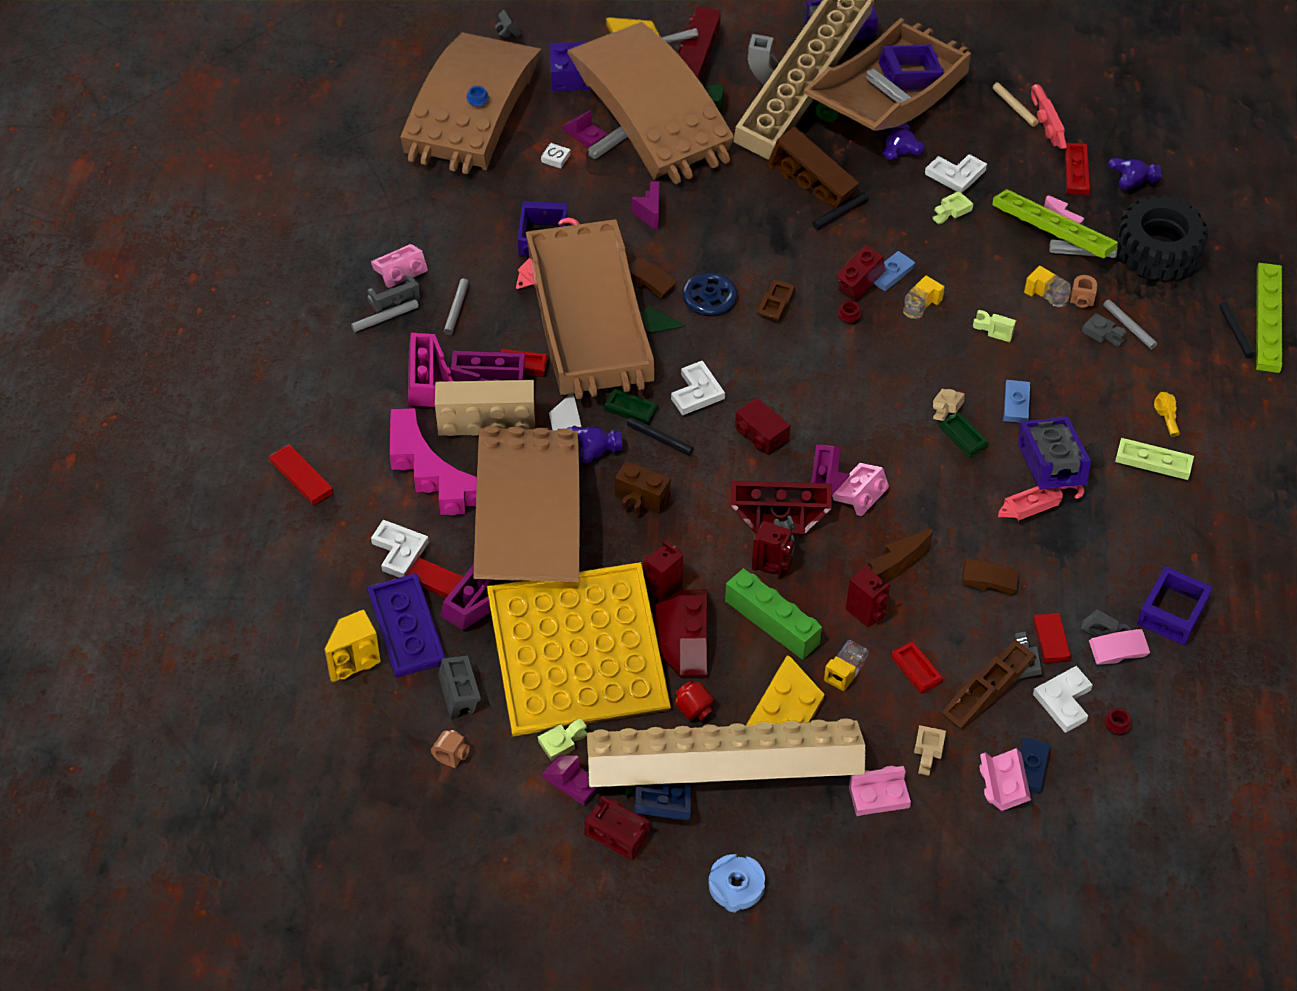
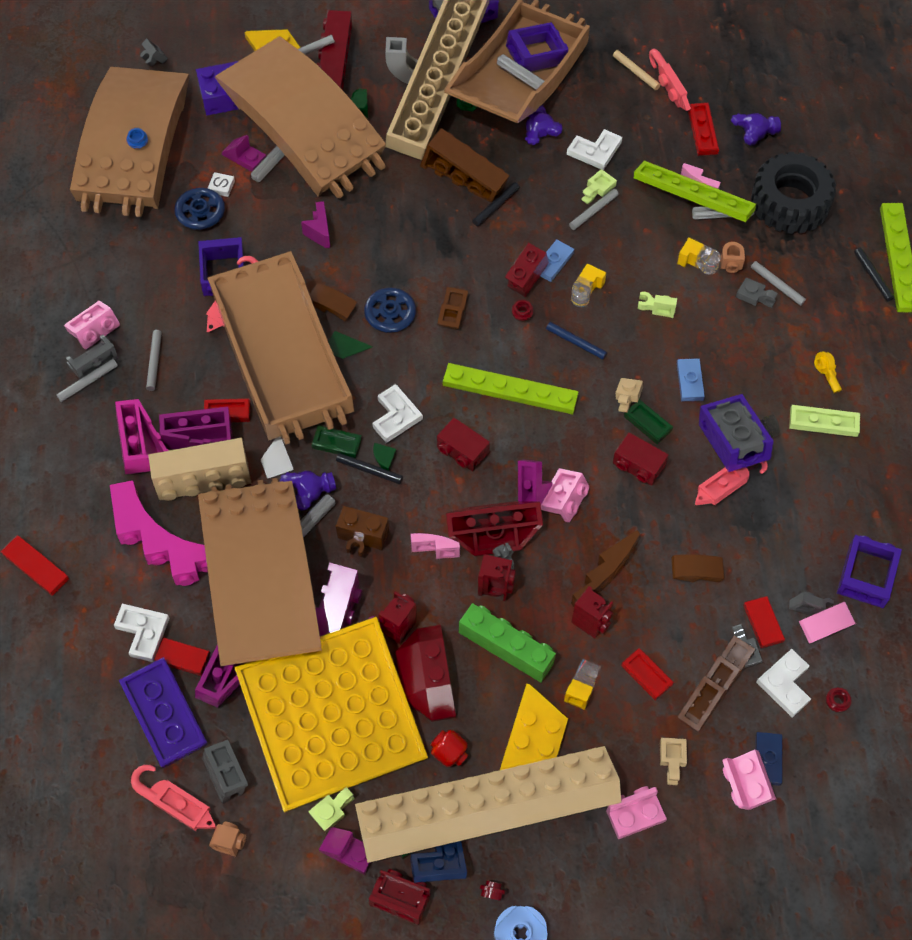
camera: 10 degrees left, 10 degrees up
yellow slope [325,609,381,682] -> none
none -> coral plate [131,765,216,831]
none -> dark blue plate [175,188,225,230]
none -> light grey axle [300,494,335,537]
none -> wedge [316,563,362,636]
none -> dark green tile [373,443,396,471]
none -> bright pink slope [411,533,460,559]
none -> lime plate [443,363,578,414]
none -> dark red plate [479,880,506,901]
none -> dark blue bar [546,322,607,360]
none -> light grey bar [569,189,619,230]
none -> dark red hinge [613,433,669,485]

